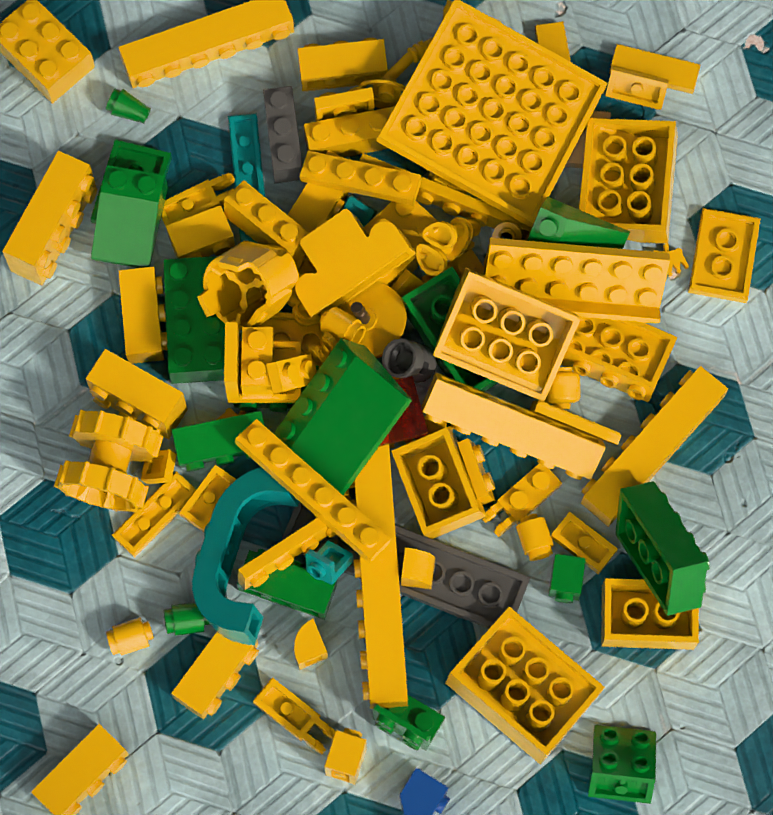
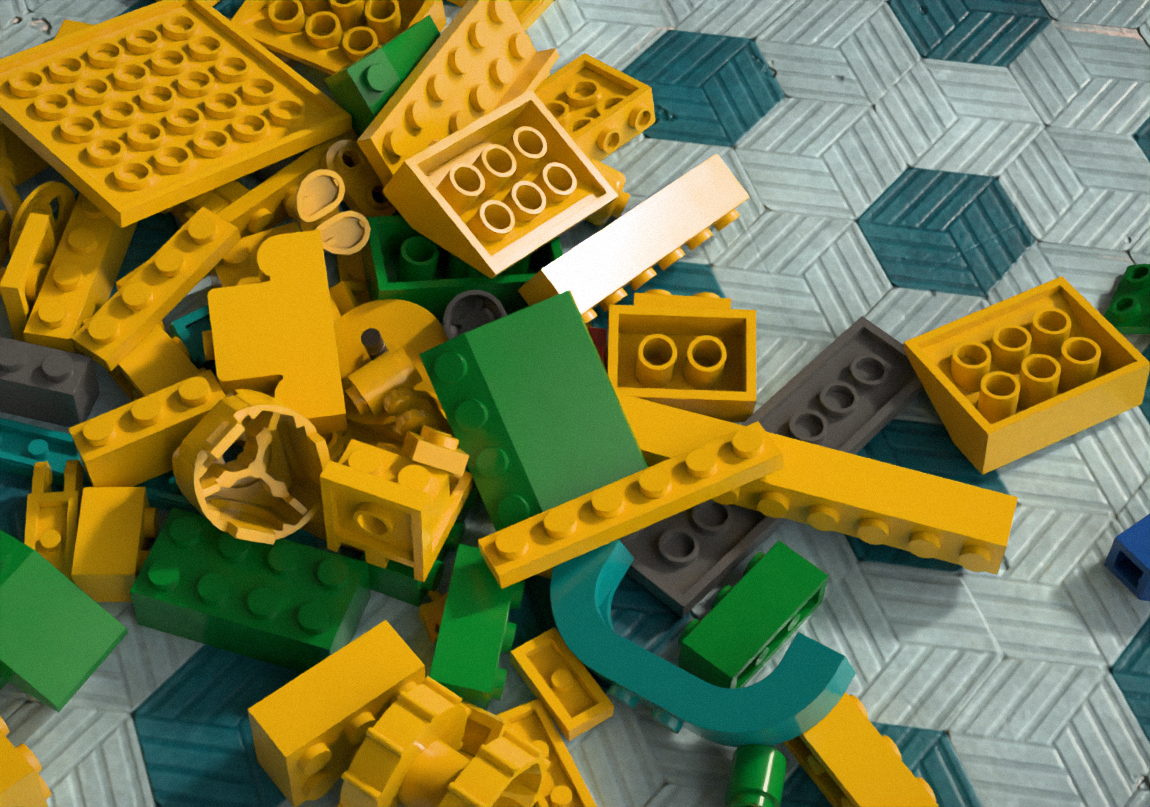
camera: 70 degrees left, 20 degrees down
yellow brick [118,267,168,364] -> none
yellow plate [237,517,337,591] -> none
yellow hinge [252,677,336,755] -> none
yellow brick [294,619,328,670] -> none
teal bracket [306,540,354,585] -> none
yellow brick [324,728,367,785] -> none
green bracket [373,694,446,751] -> none
yellow brick [401,547,435,589] -> none
yellow hinge [482,464,562,537] -> none
yellow brick [516,514,554,561] -> none
yellow tile [529,400,622,445] -> none
green brick [548,554,586,603] -> none
yellow plate [551,511,618,575] -> none
yellow brick [581,366,728,527] -> none
yellow brick [601,578,699,650] -> none
green brick [615,481,710,616] -> none

